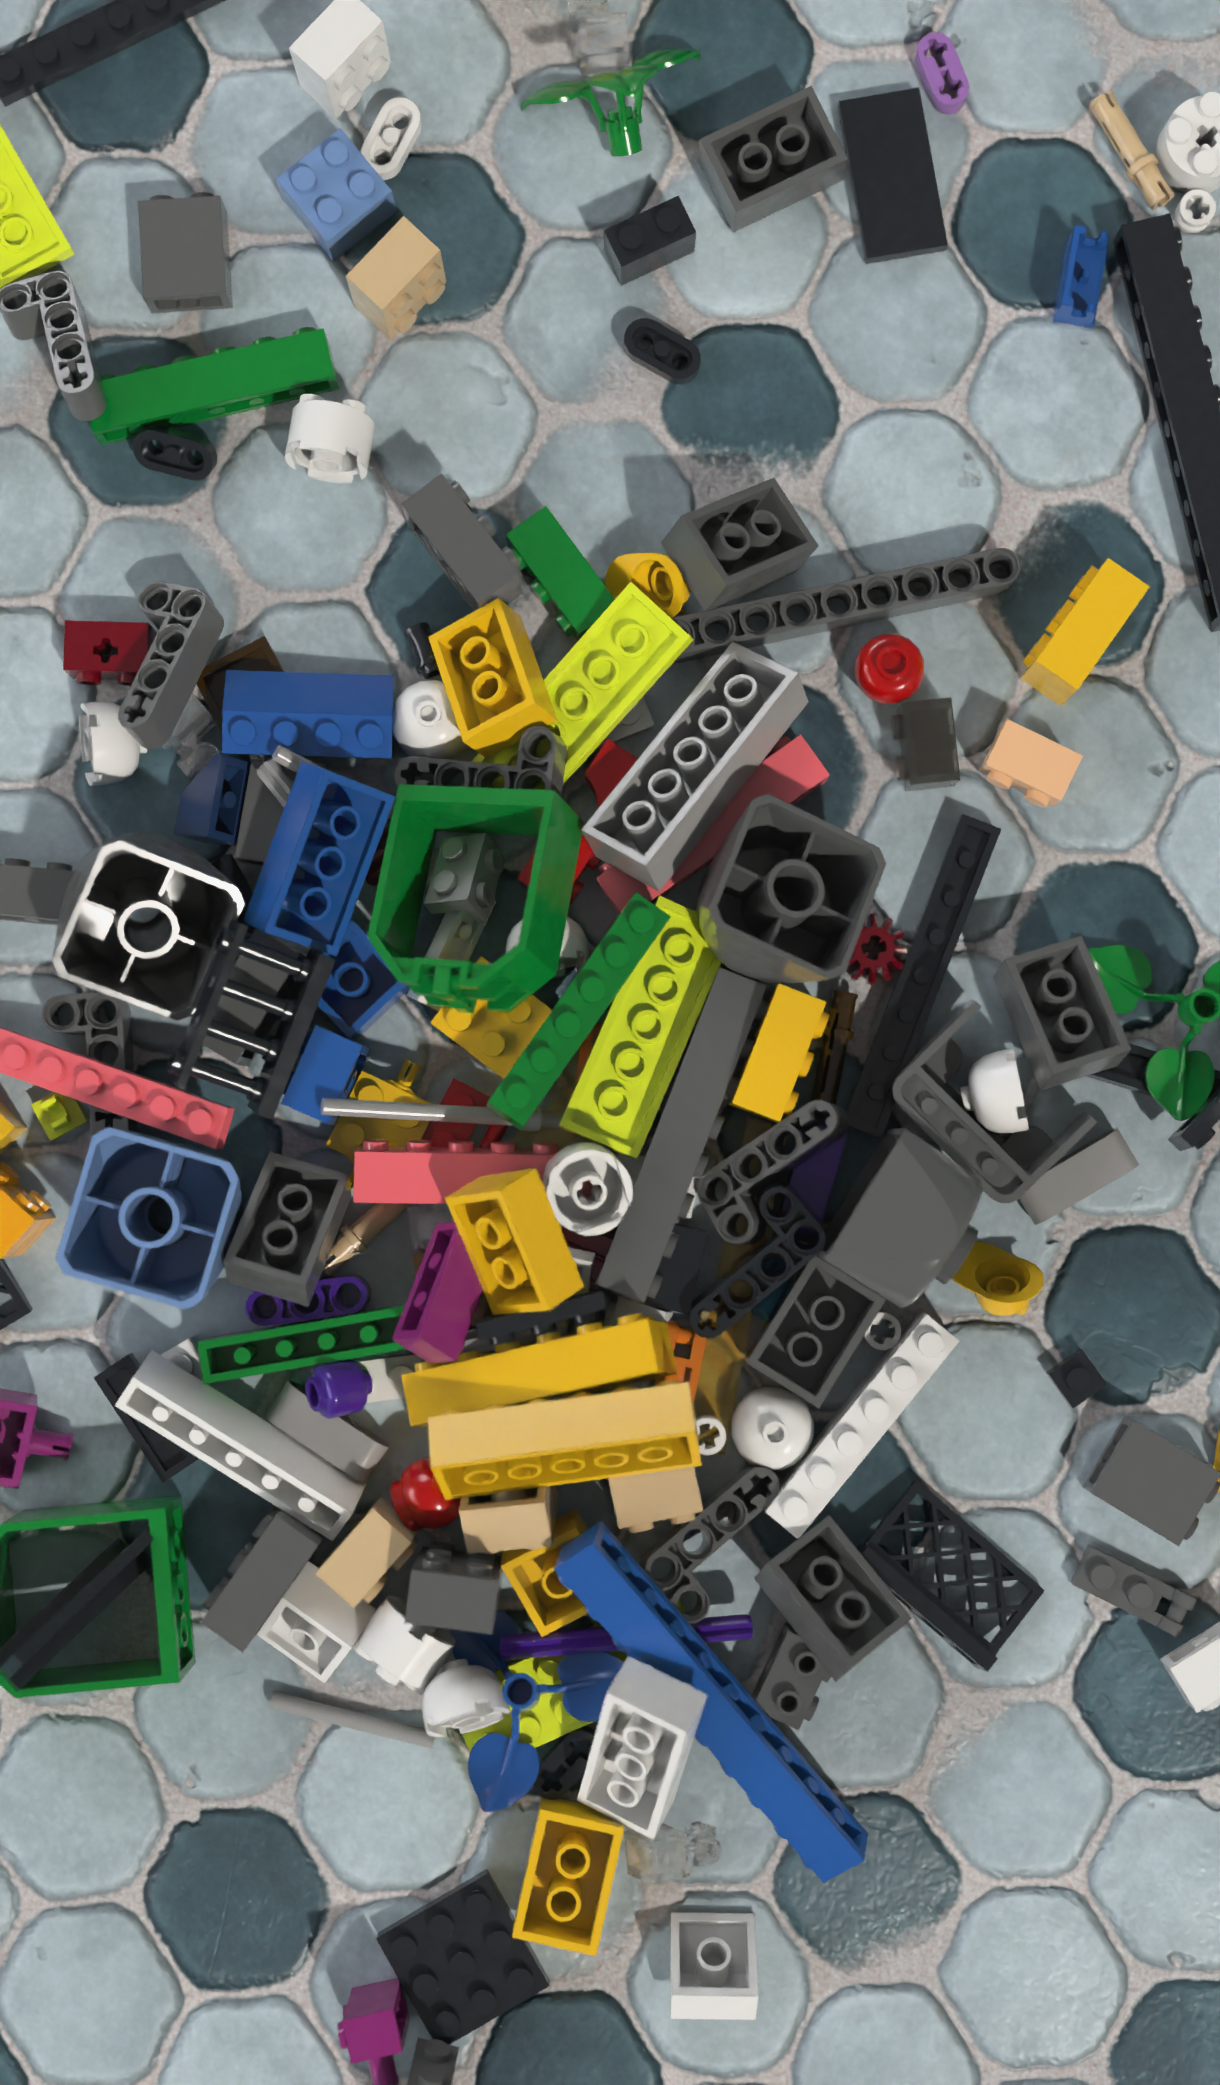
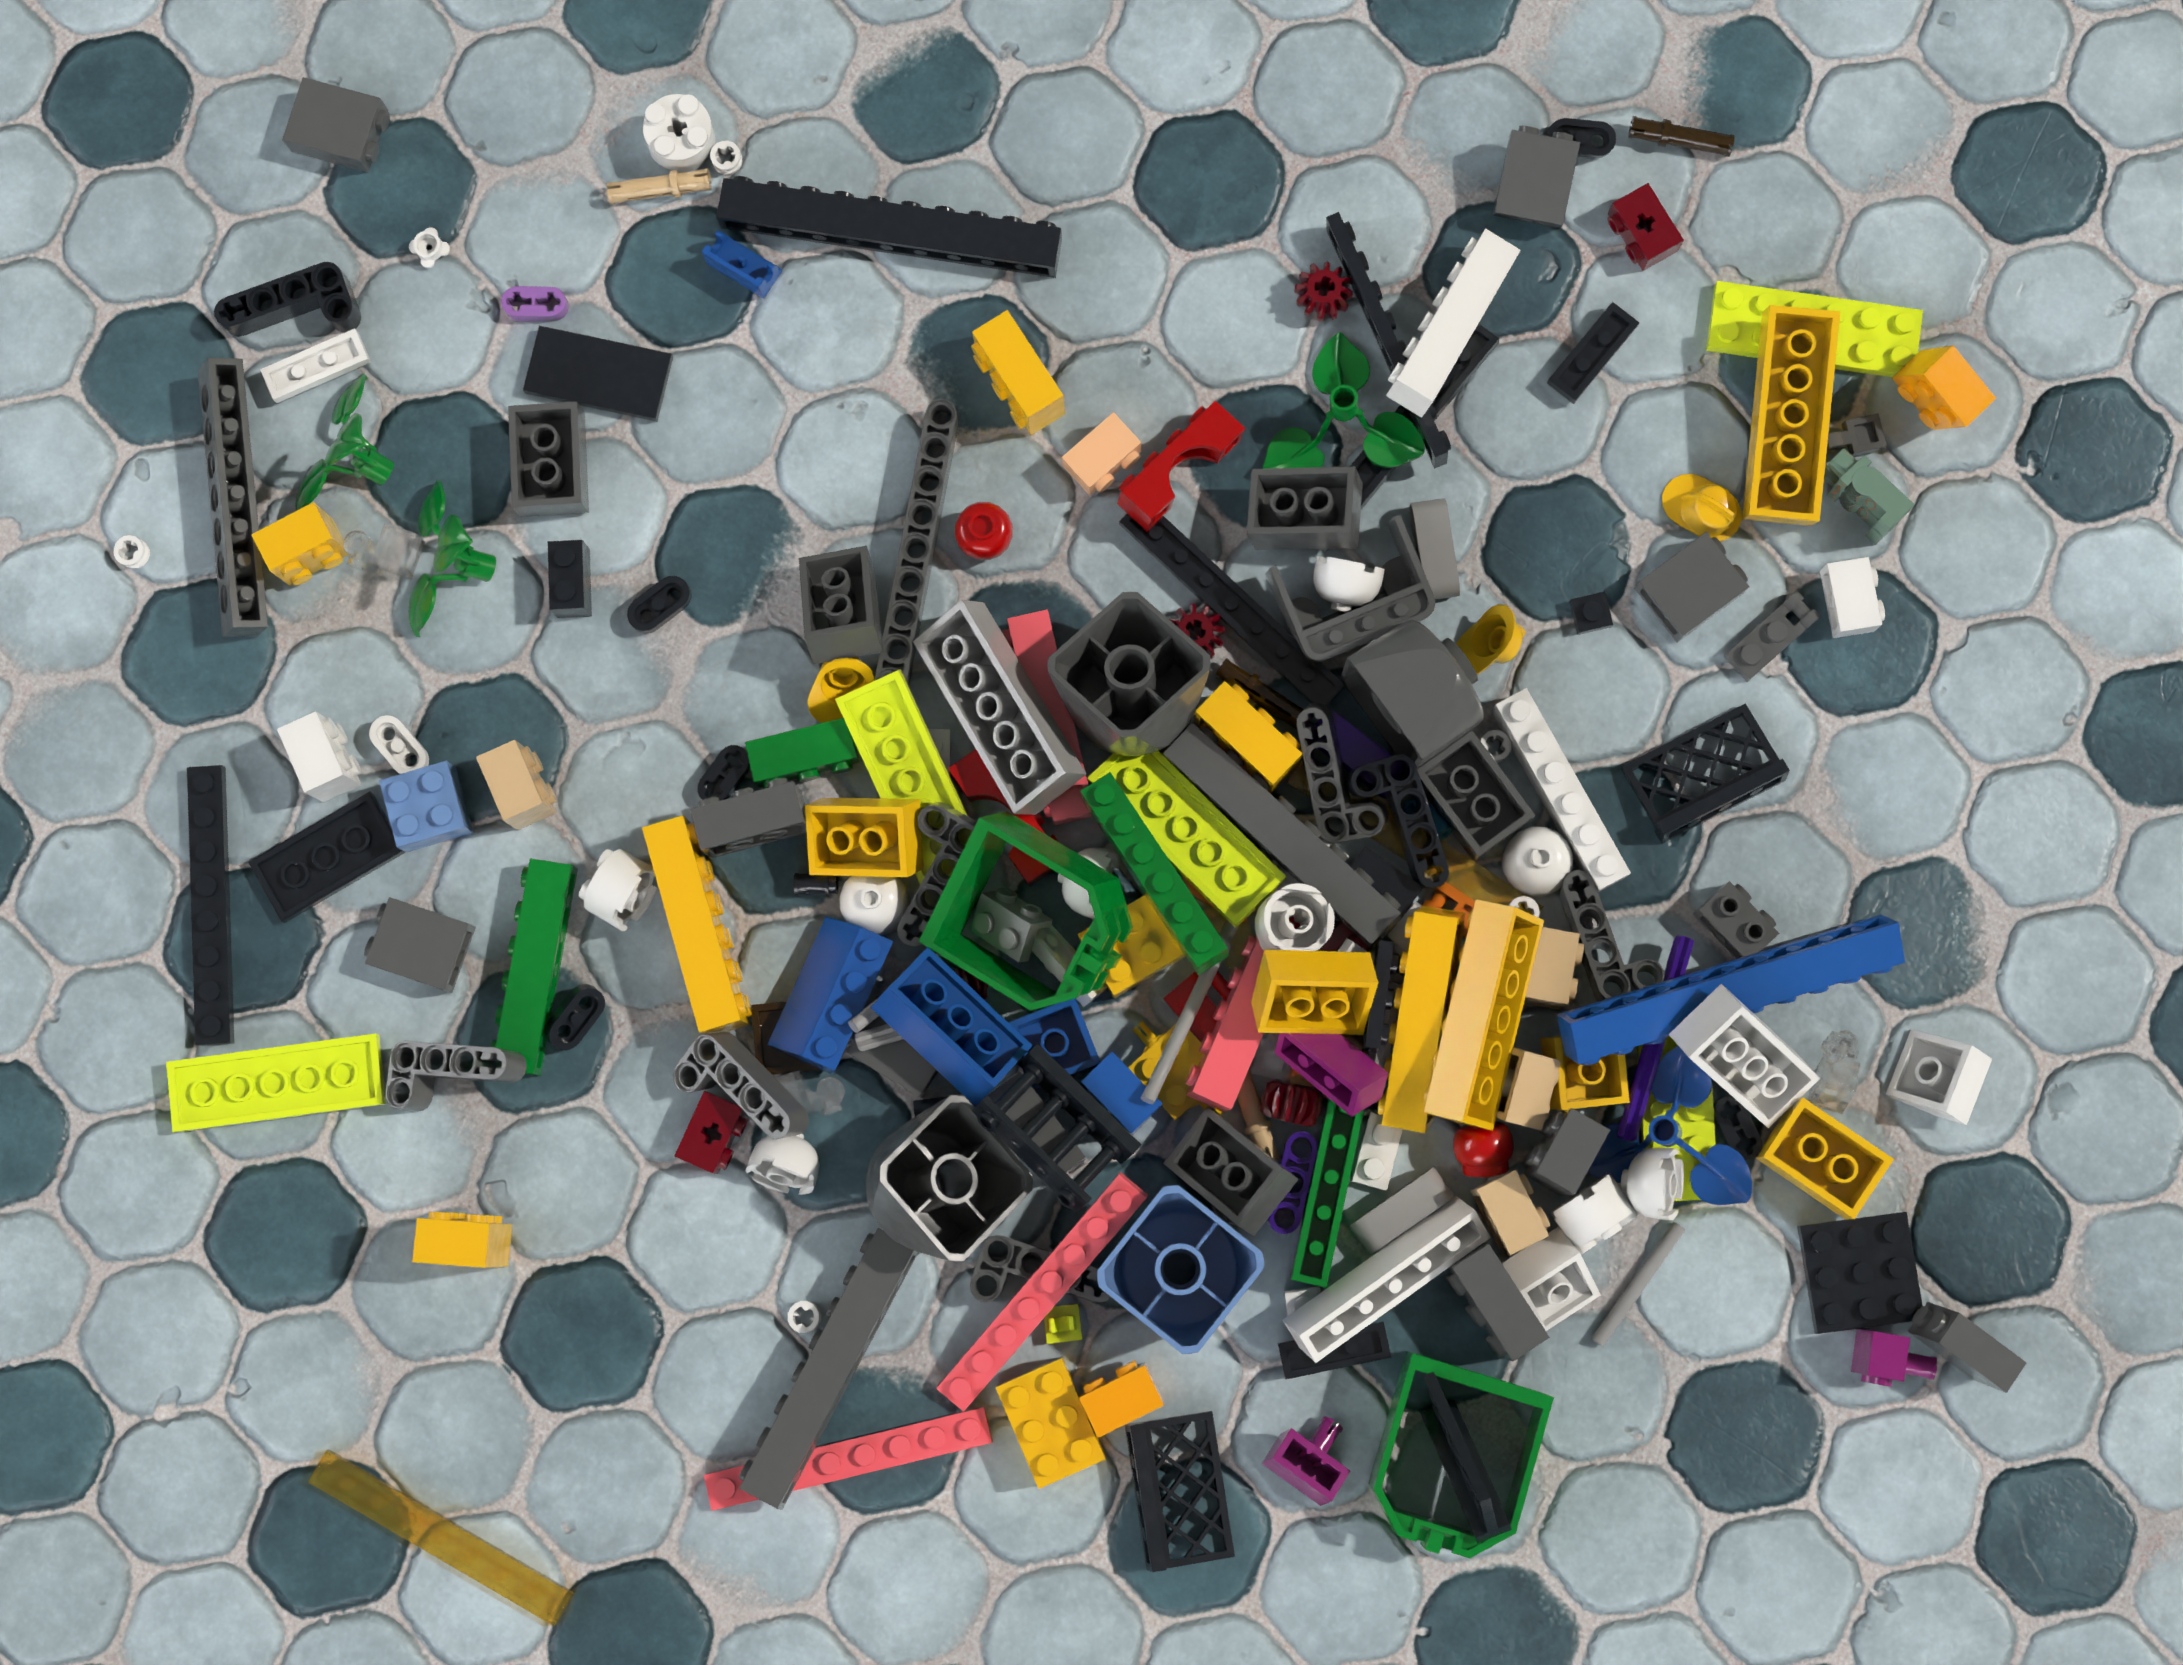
camera: 60 degrees left, 5 degrees down
dark blue slope [174,754,251,845] -> none
dark purple head [305,1359,372,1419] -> none
dark grey brick [754,1515,912,1682] -> none
clear smoke brick [891,697,960,791] -> none
none -> black tile [248,791,406,923]
none -> yellow brick [642,815,752,1034]
none -> black beam [697,745,751,801]
none -> red arch [1117,401,1245,532]
none -> dark red gear [1260,1081,1322,1127]

